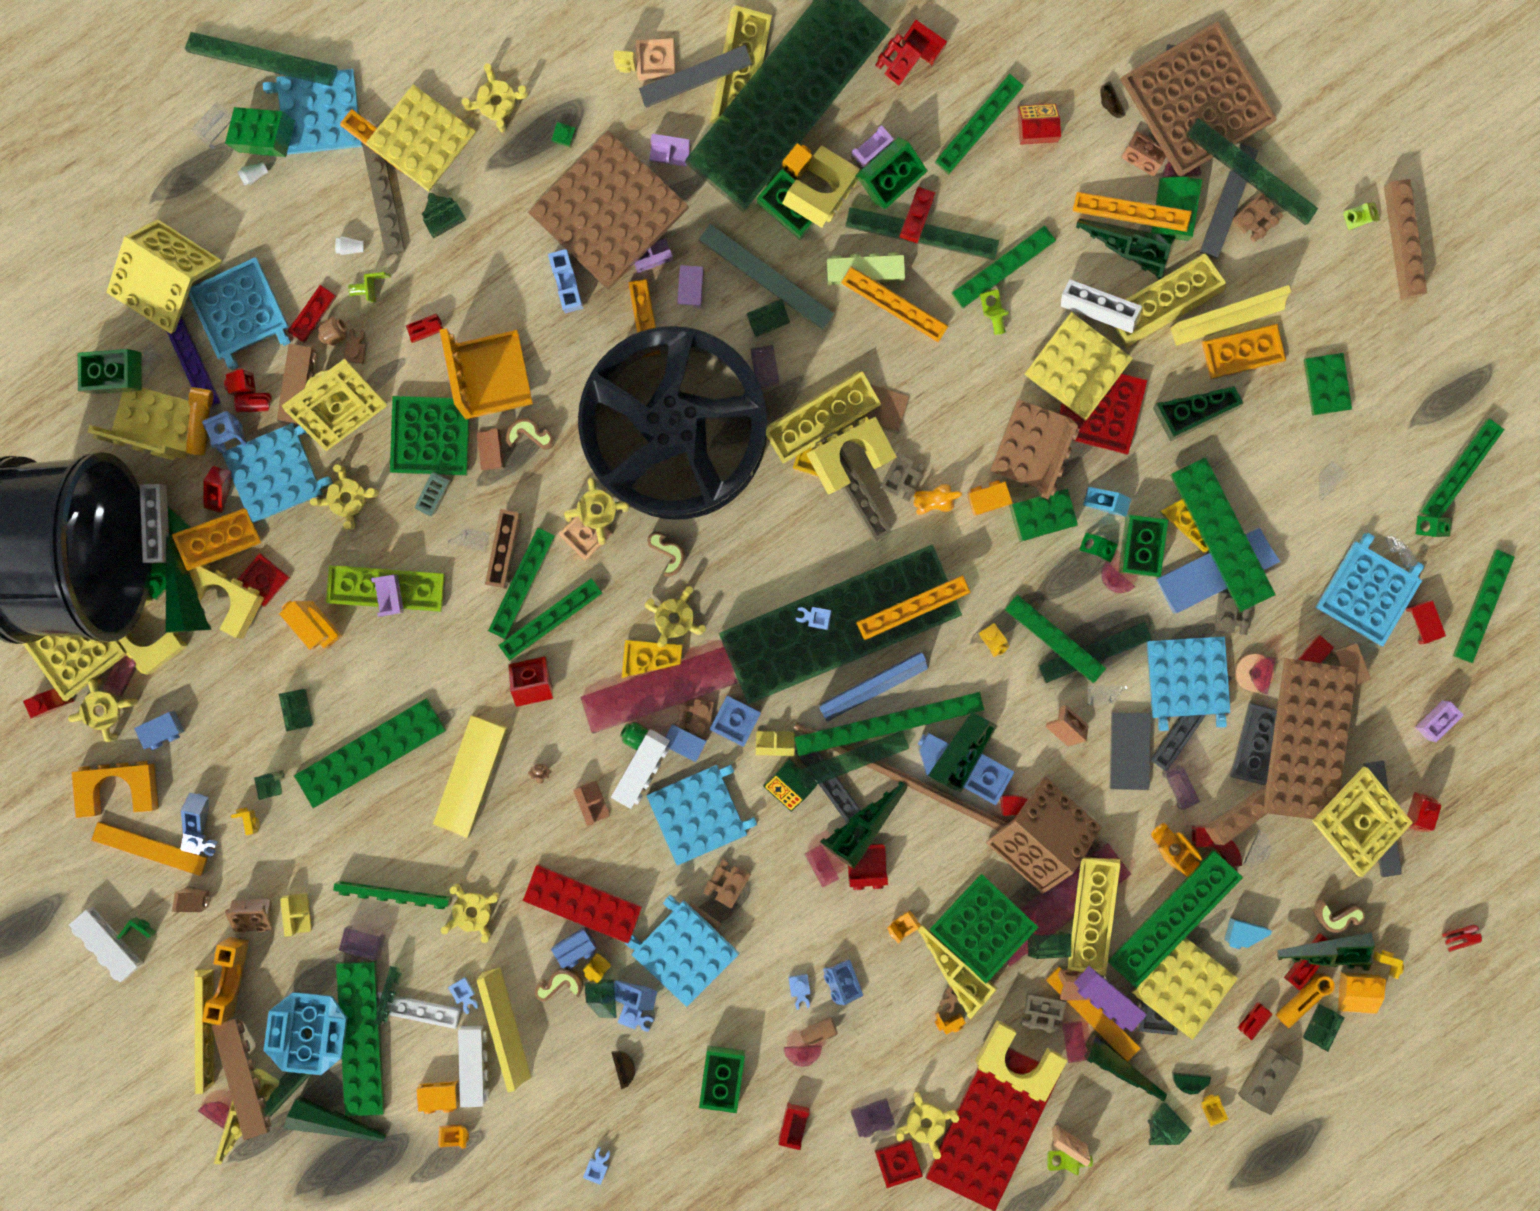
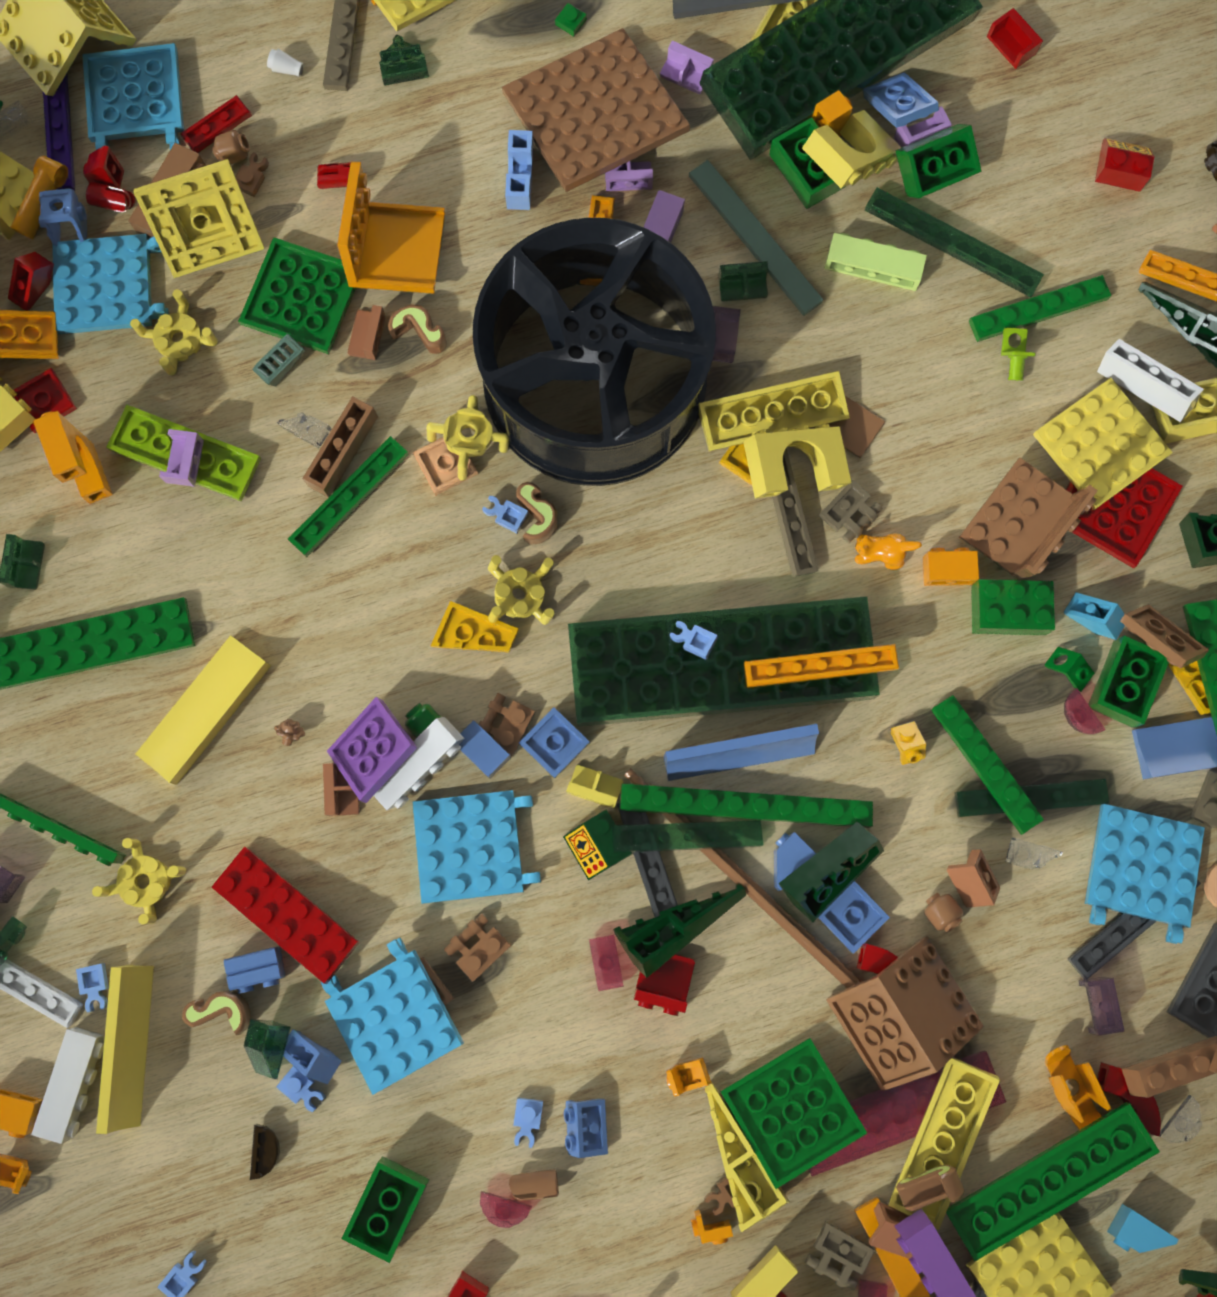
camera: 20 degrees right, 10 degrees down
lime bracket [348,272,391,303] -> none
green plate [498,578,603,661] -> none
red slope [508,656,554,707] -> none
clear pink plate [580,647,737,734] -> none
yellow bracket [583,953,611,983] -> none
light orange tile [841,266,949,343] -> none
red plate [875,33,923,86] -> none
red plate [900,187,936,244] -> none
green plate [935,73,1024,175] -> none
clear green panel [1028,931,1071,959] -> none
dark grey tile [1110,712,1151,790] -> none
none -> medium lavender plate [327,697,417,803]
none -> light blue plate [482,496,529,534]
none -> medium blue plate [863,72,939,128]
none -> medium nougat animal [896,1165,965,1211]
none -> medium nougat head [924,893,963,933]
none -> medium nougat plate [1120,604,1209,668]

